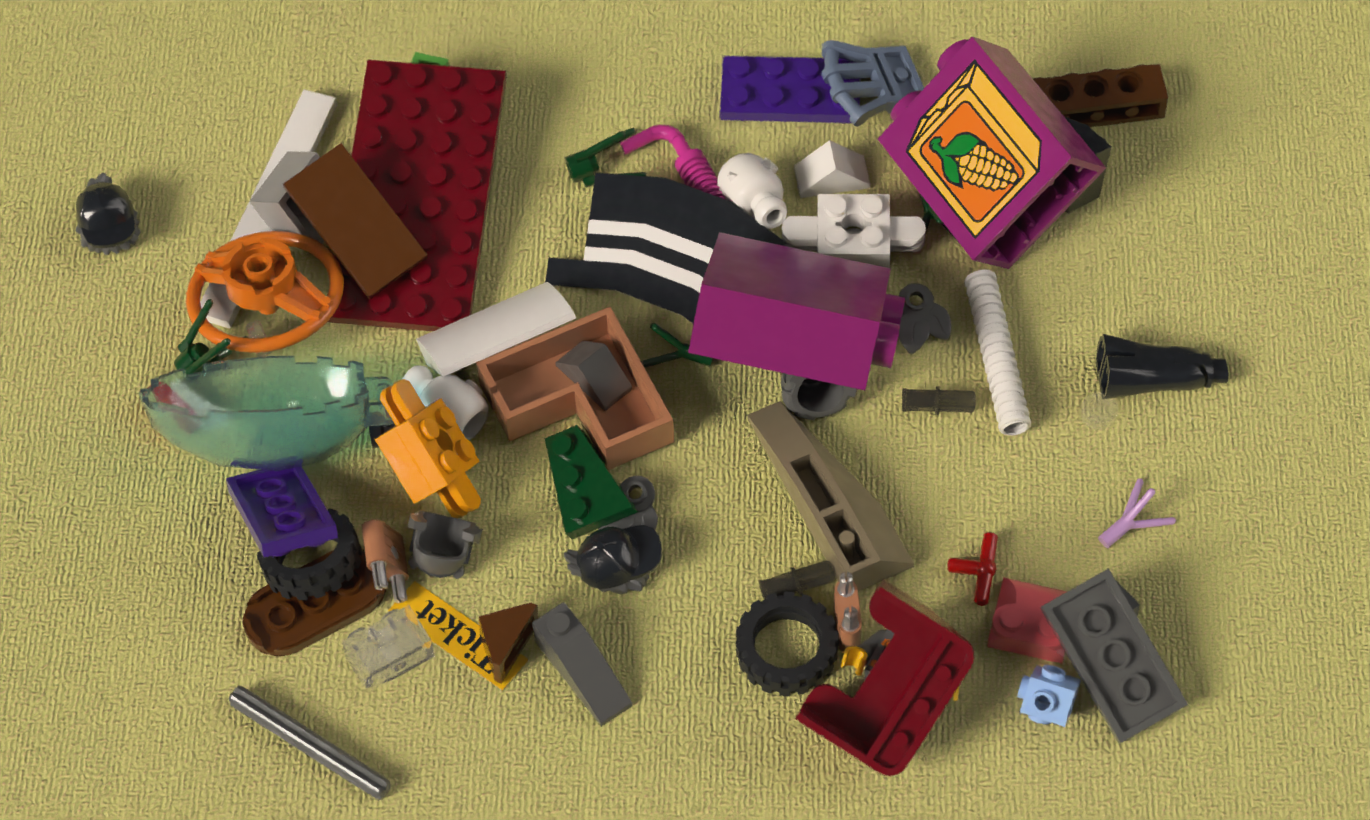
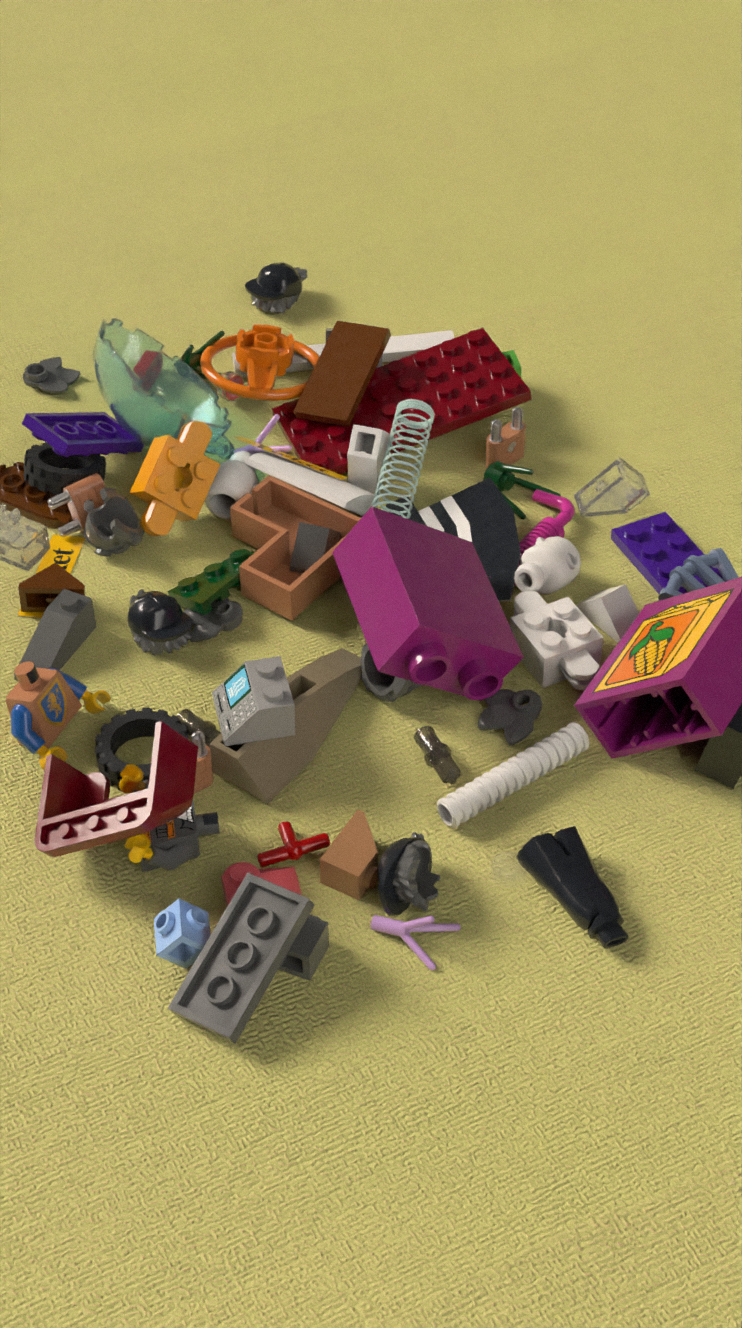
camera: 60 degrees right, 15 degrees down
none -> torso [6,661,111,770]
none -> dark grey plate [23,357,80,393]
none -> light grey slope [212,656,295,746]
none -> lavender plant [231,414,292,456]
none -> yellow sticker [232,436,348,480]
none -> medium nougat slope [319,810,378,900]
none -> white slope [347,424,391,493]
none -> light aqua piece [372,399,435,519]
none -> dark grey hair [378,832,441,916]
none -> nougat piece [486,407,526,469]
none -> clear slope [574,457,650,517]

